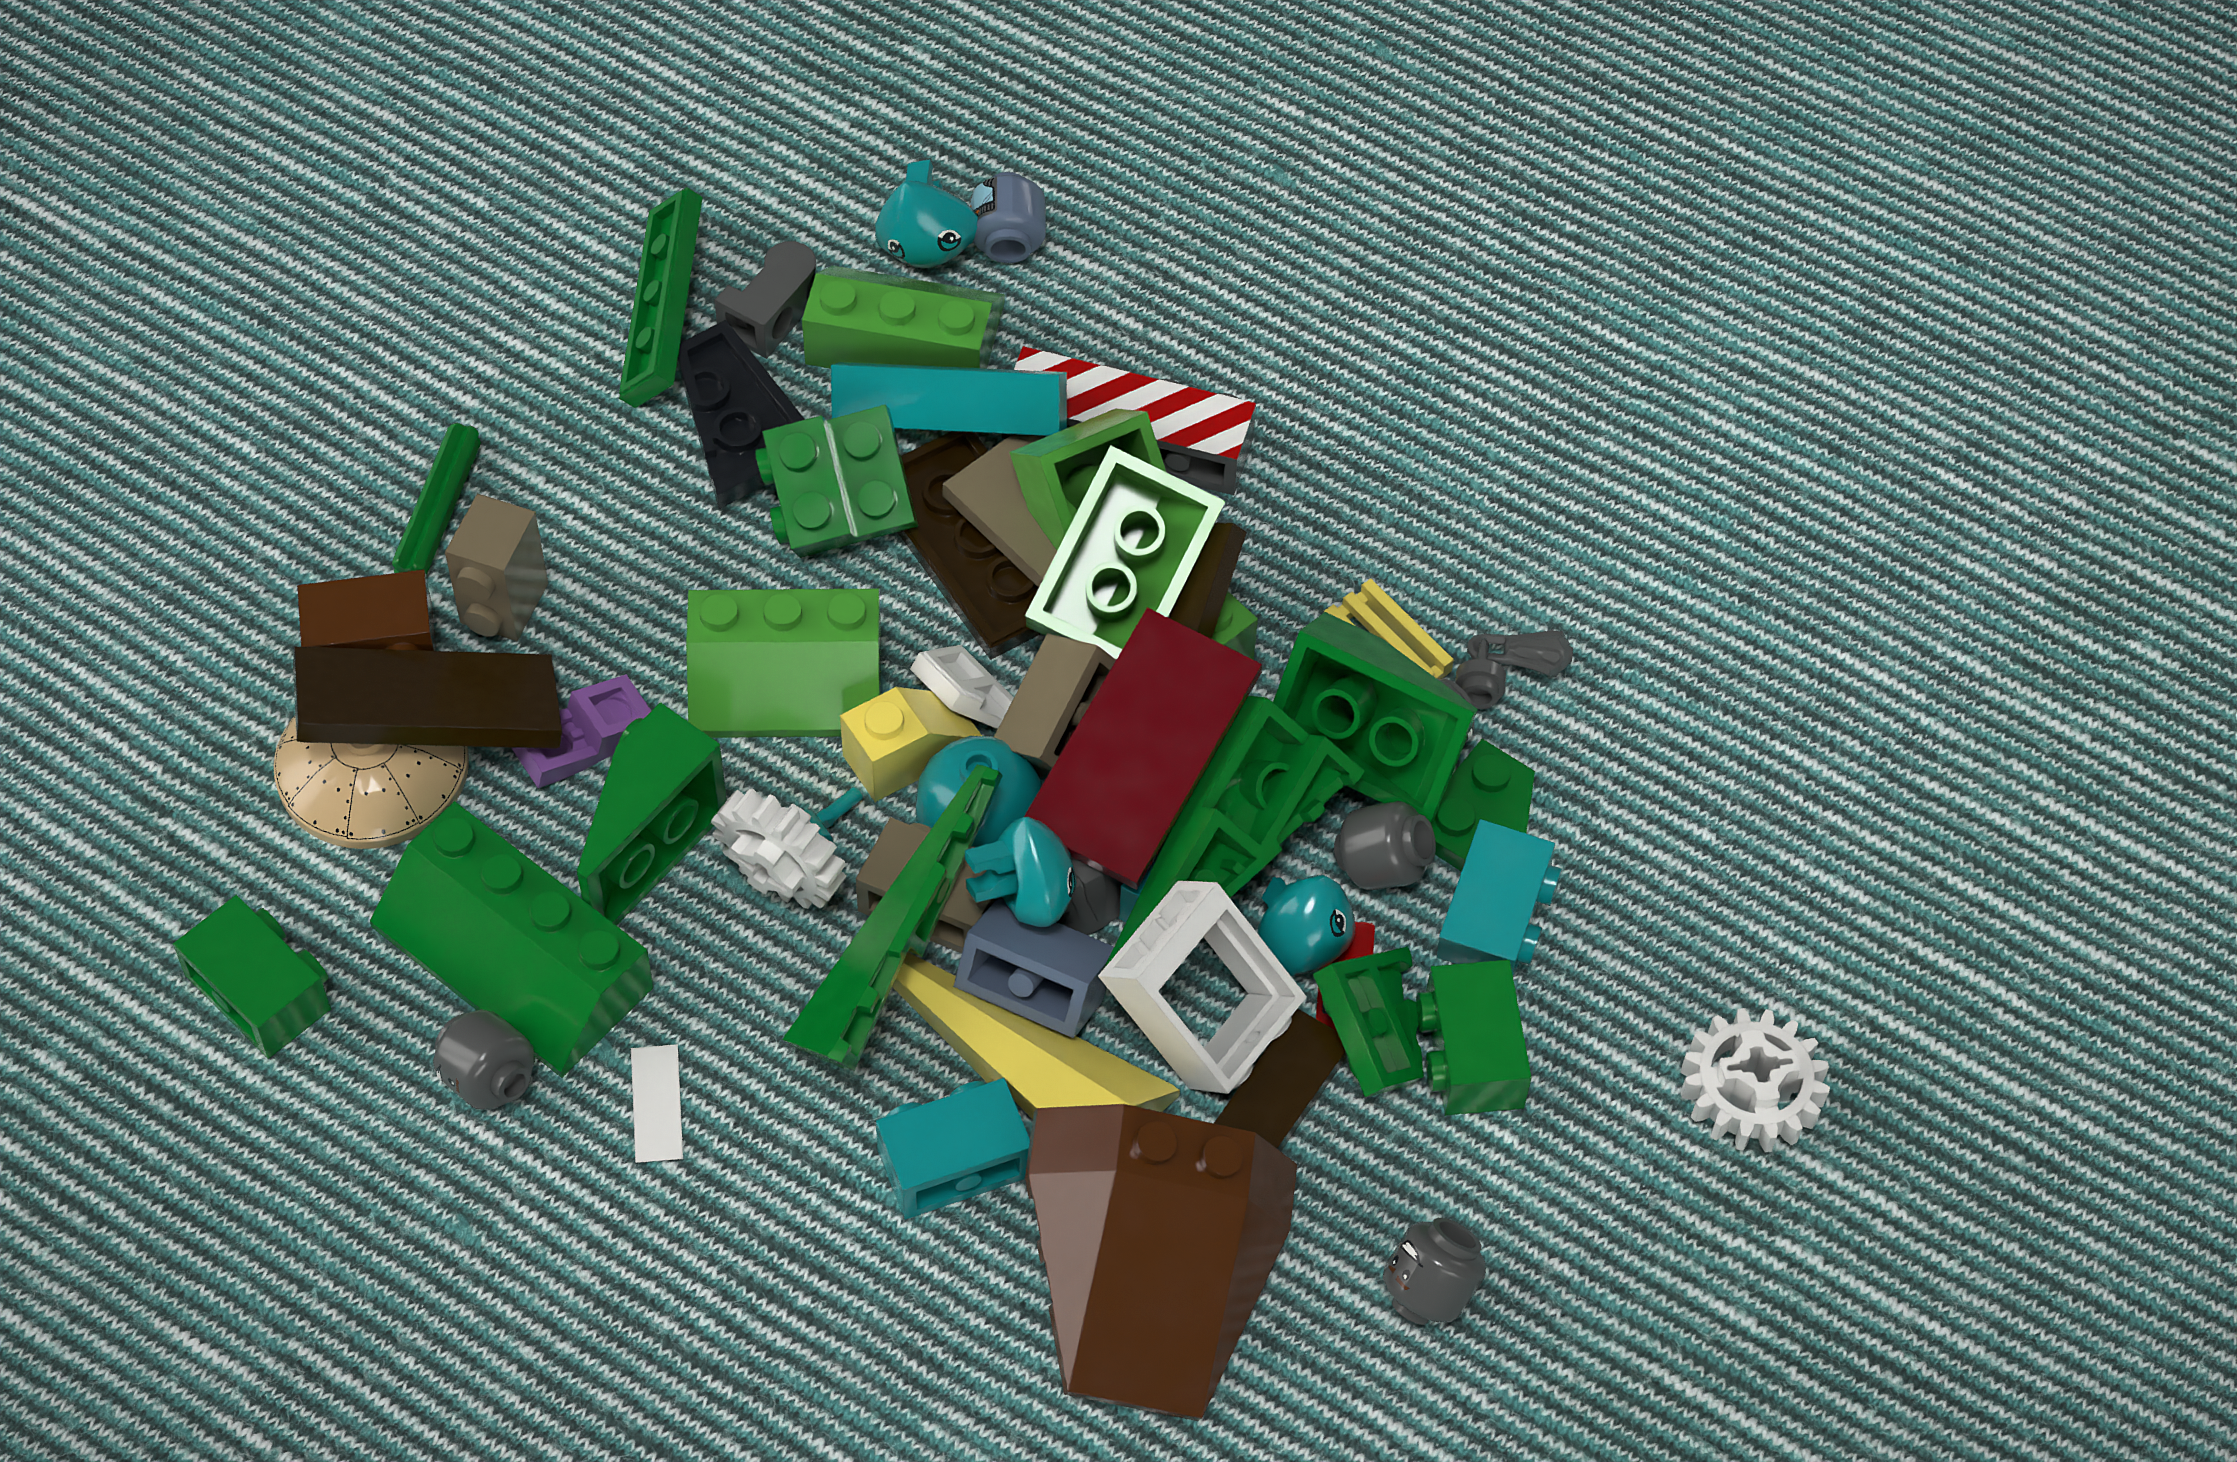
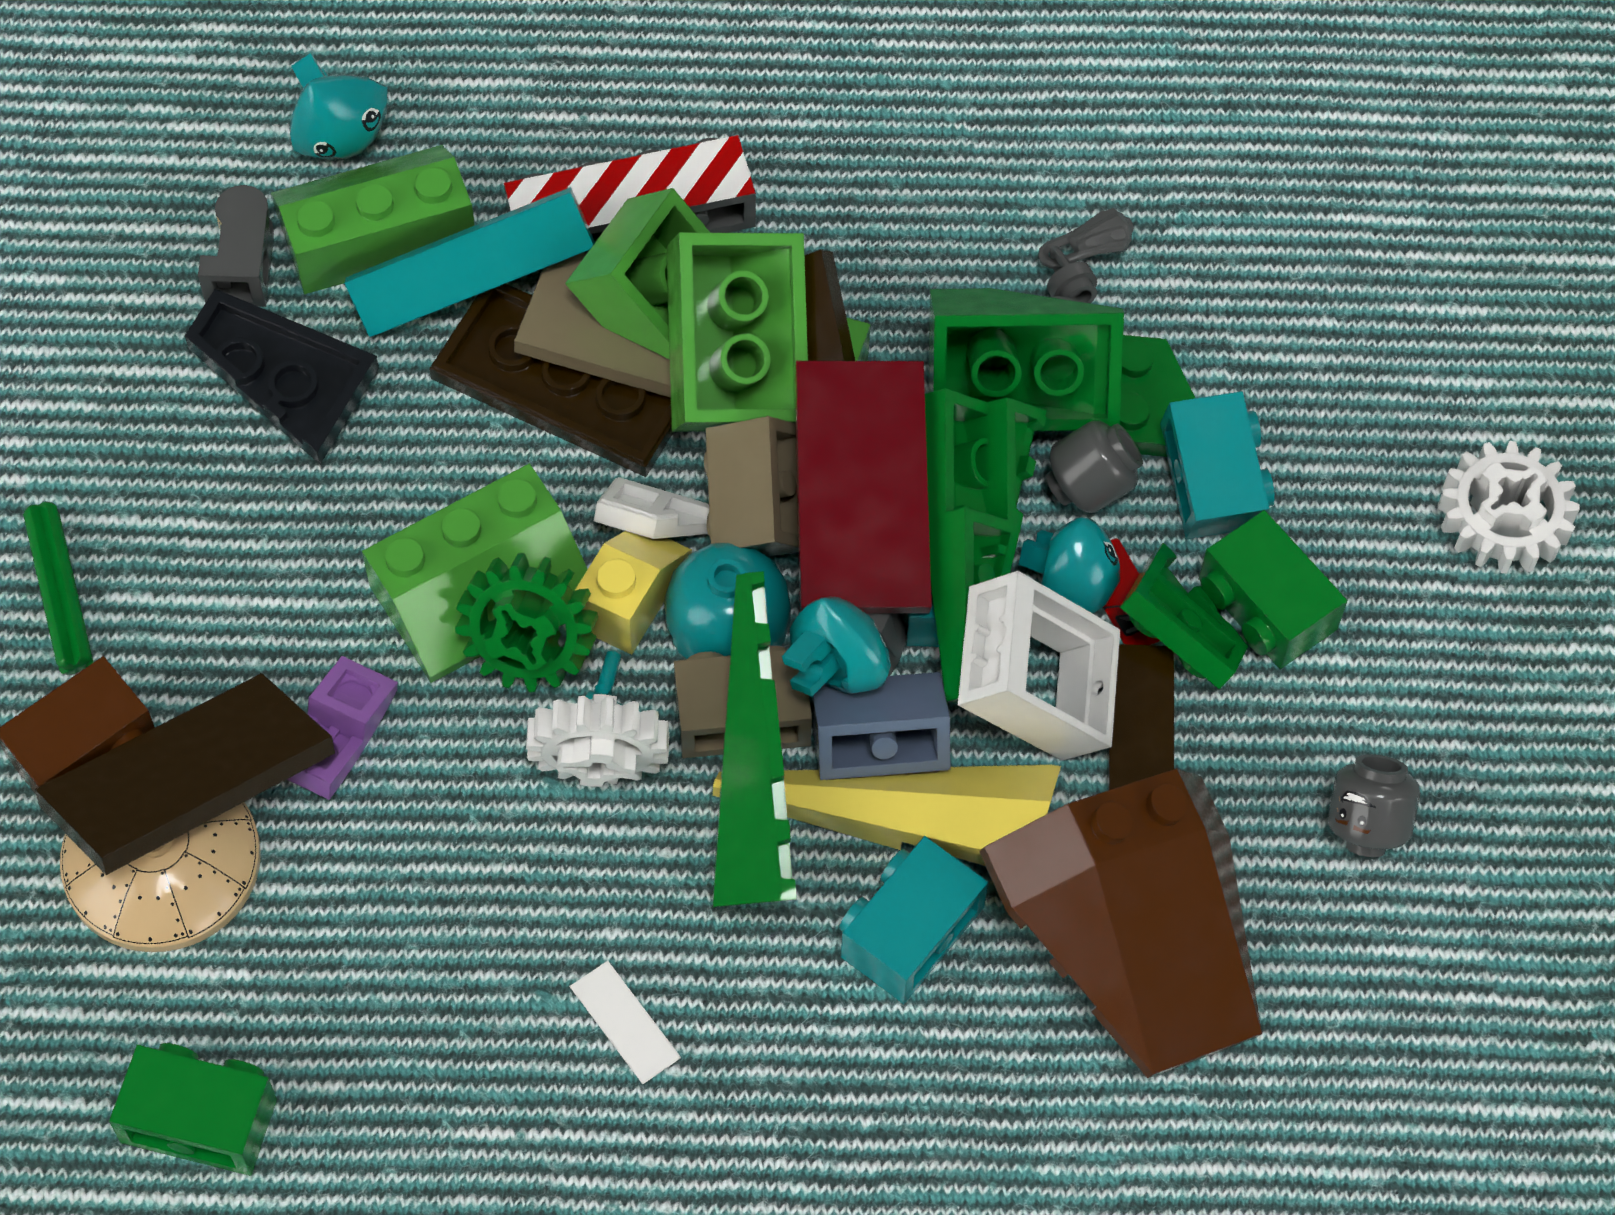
camera: 30 degrees left, 5 degrees up
green slope [370,801,654,1078] -> none
dark grey head [433,1009,535,1110] -> none
dark tan brick [445,493,548,641] -> none
green slope [577,702,727,926] -> none
green tile [619,187,703,408] -> none
green plate [756,404,918,558] -> none
sand blue head [970,172,1046,263] -> none
light yellow tile [1324,579,1454,679] -> none
none -> green gear [455,553,598,692]

